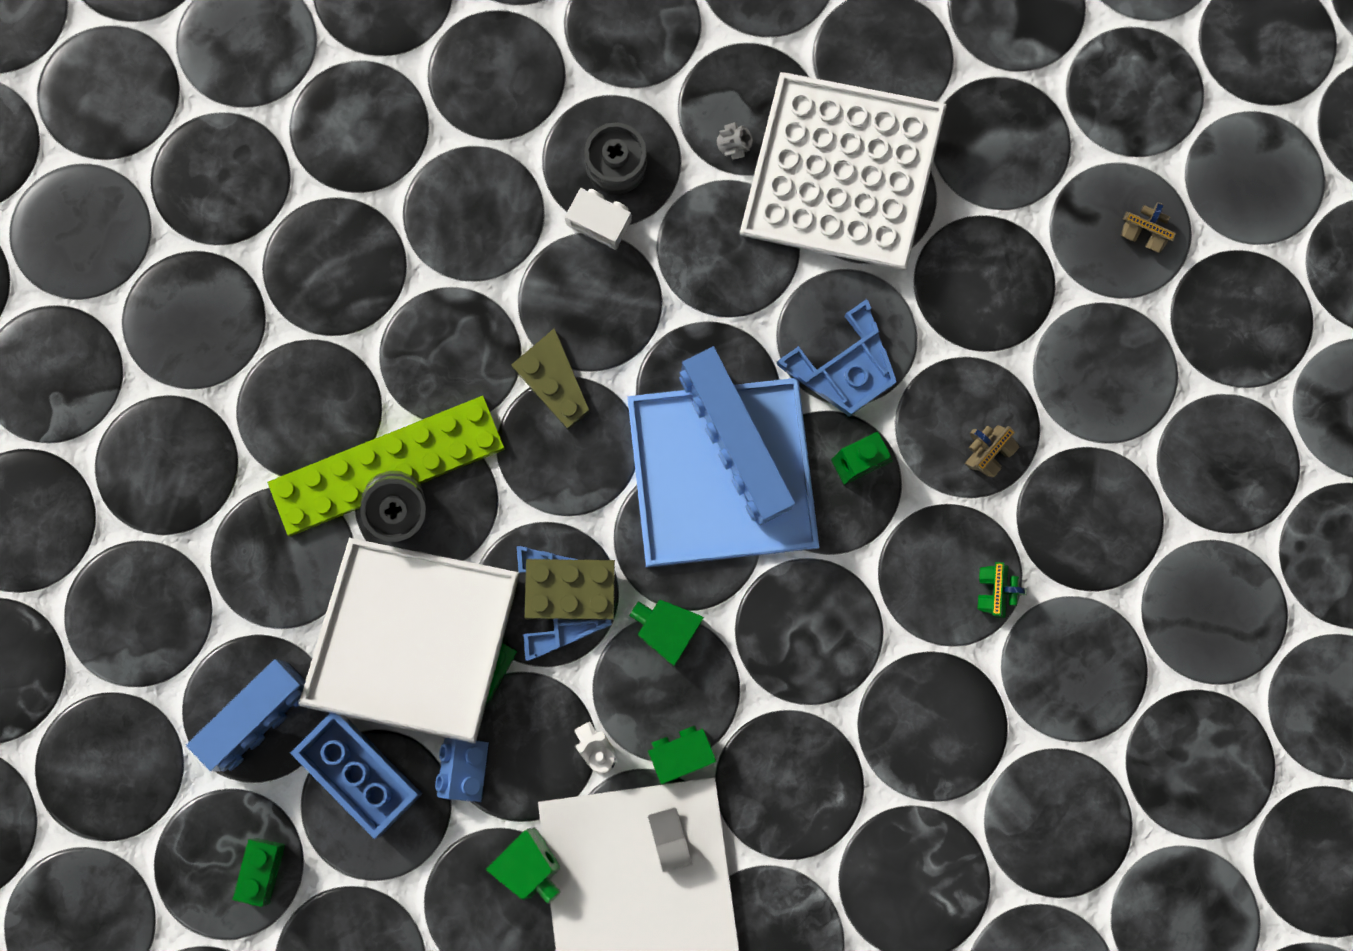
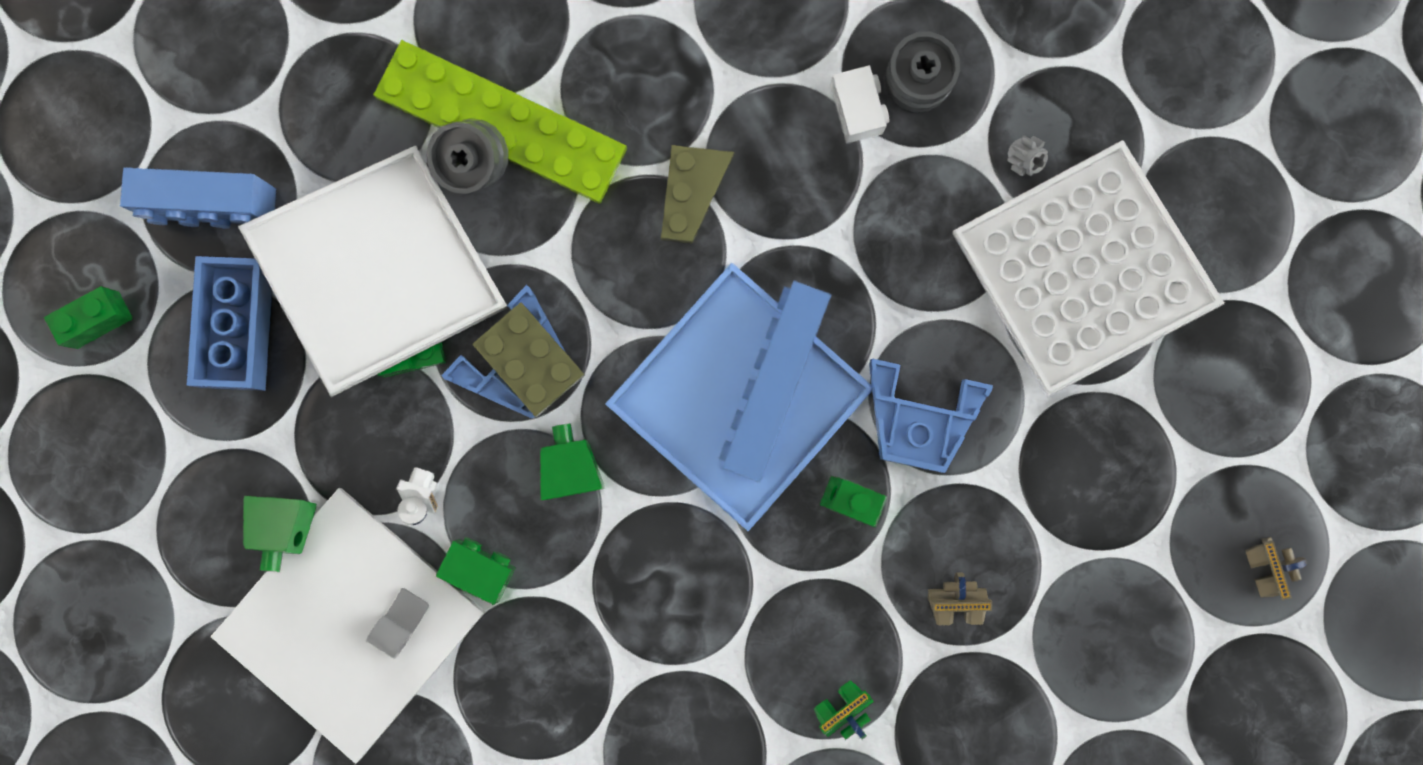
camera: 50 degrees right, 5 degrees up
medium blue bracket [435,738,489,802] -> none

